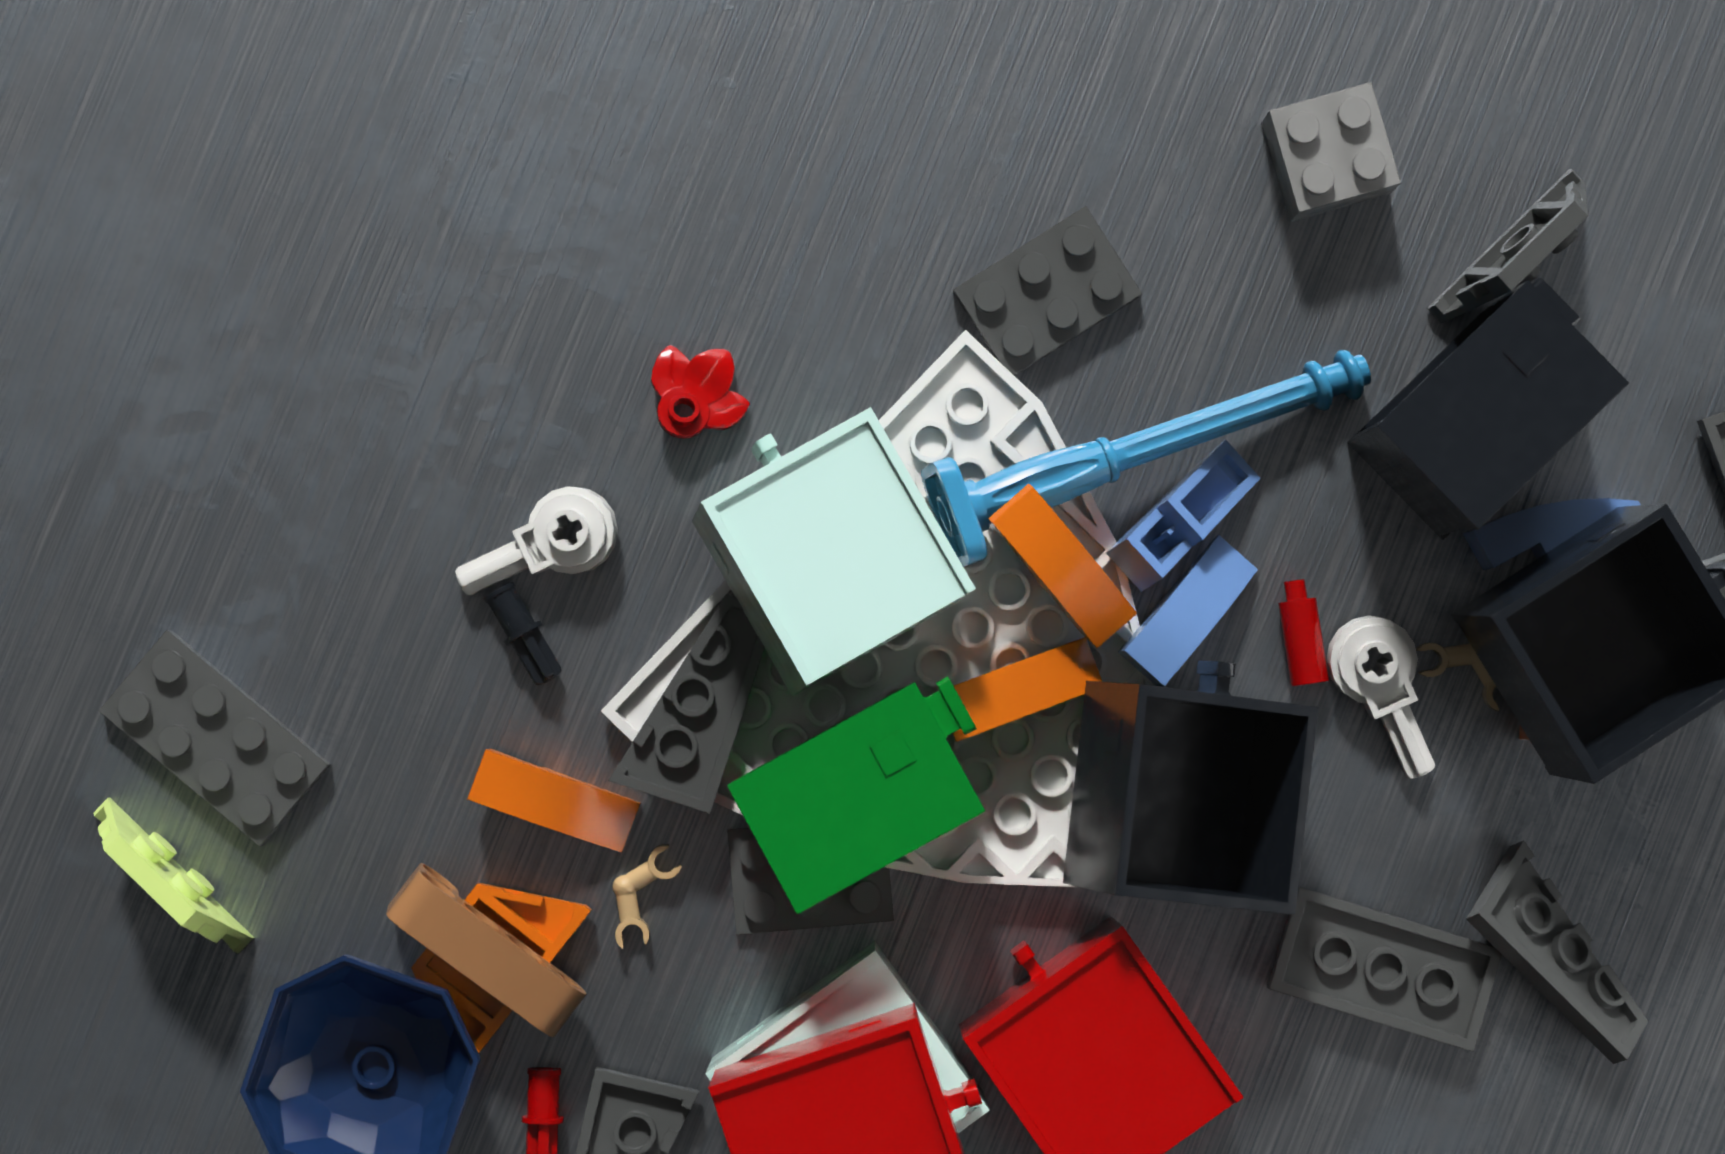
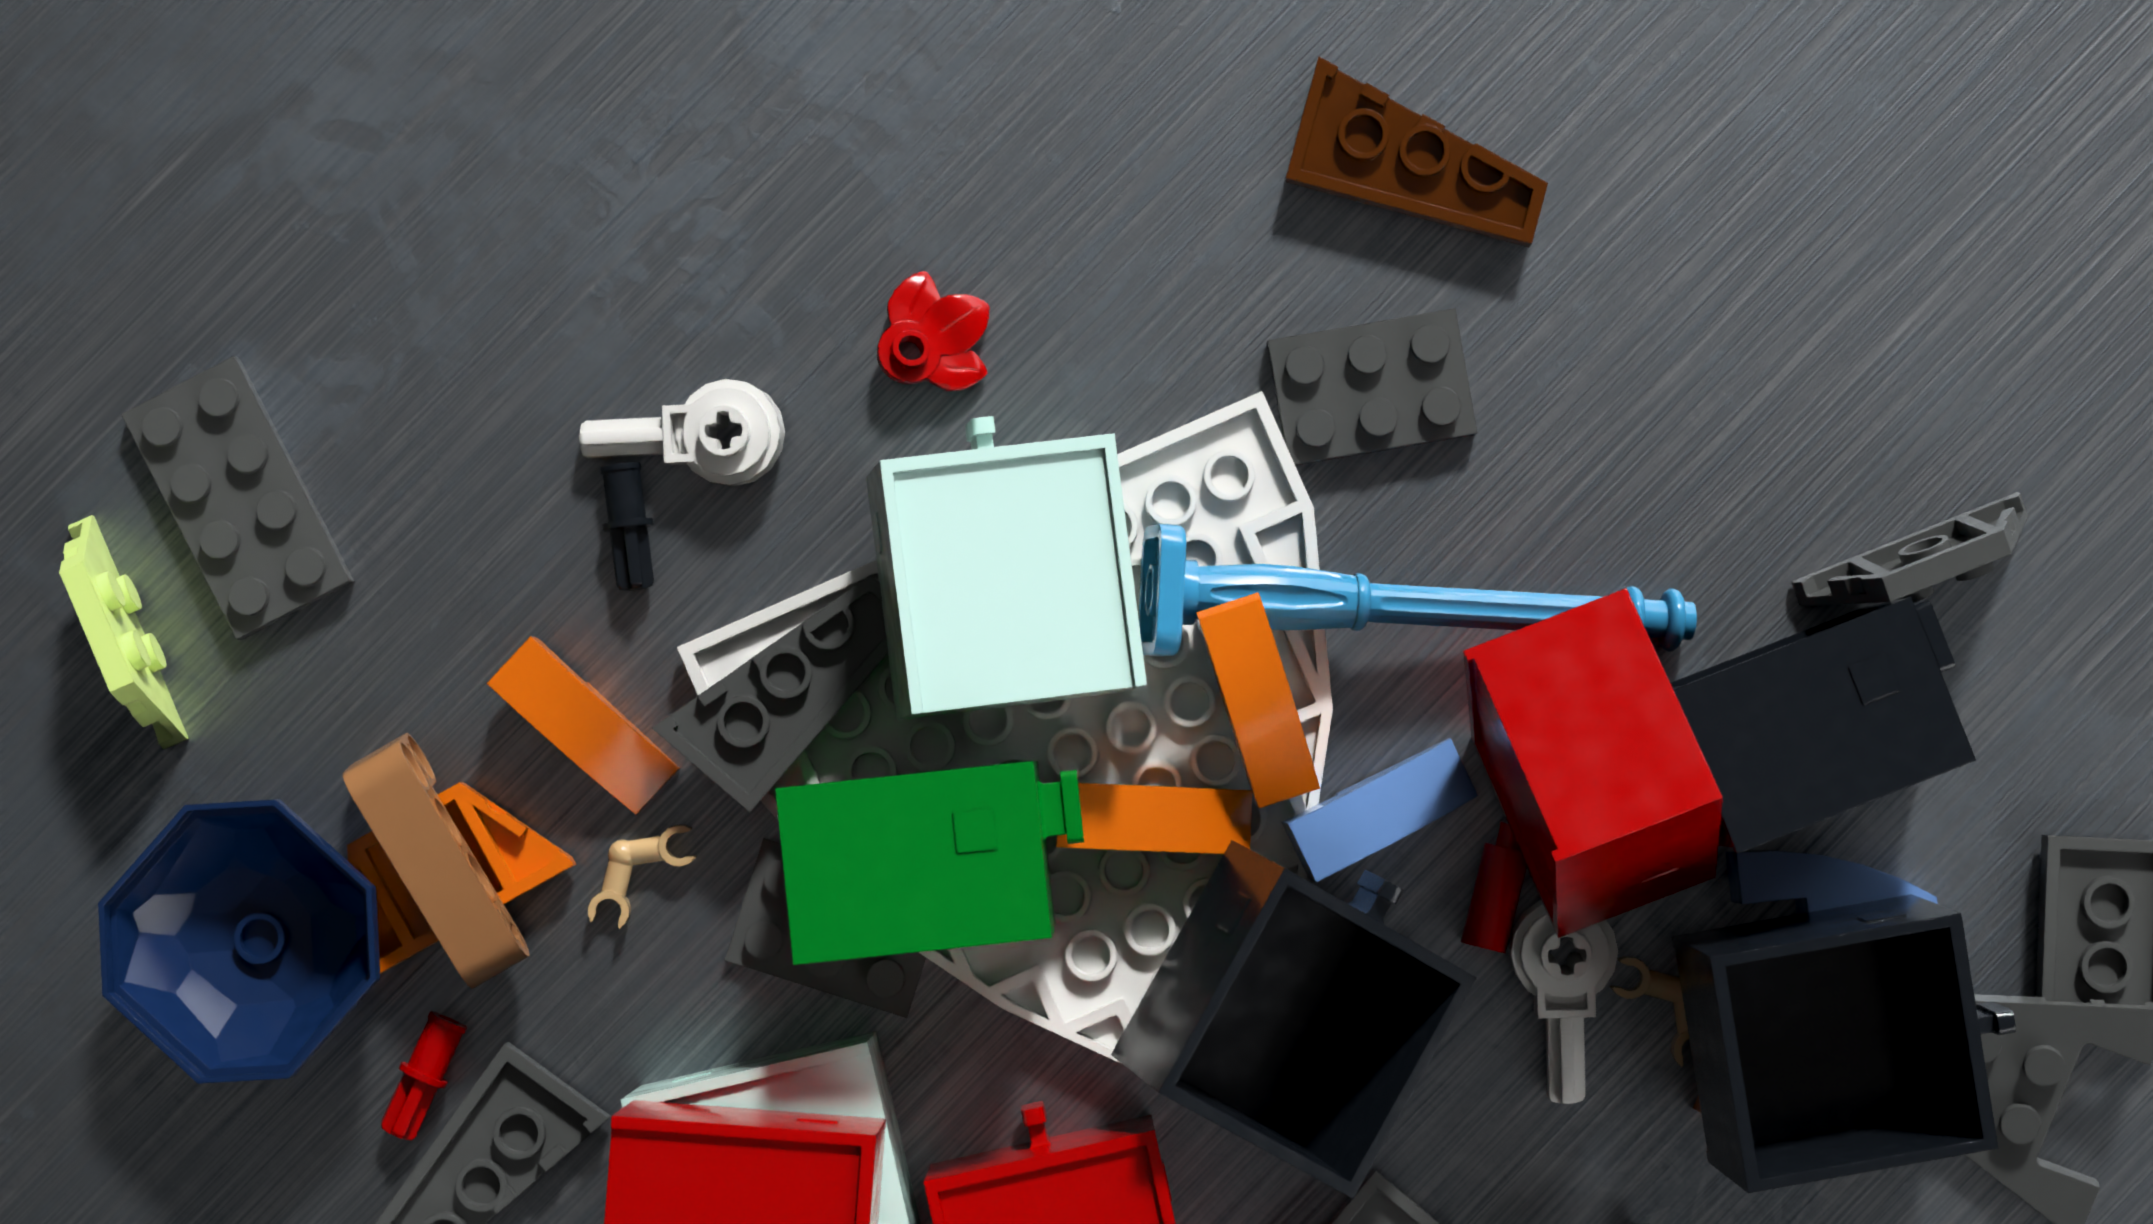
camera: 25 degrees right, 0 degrees up
medium blue slope [1106,440,1260,592] -> none
light grey brick [1261,82,1401,222] -> none
none -> reddish brown wing [1285,56,1548,248]
none -> red piece [1463,588,1723,938]

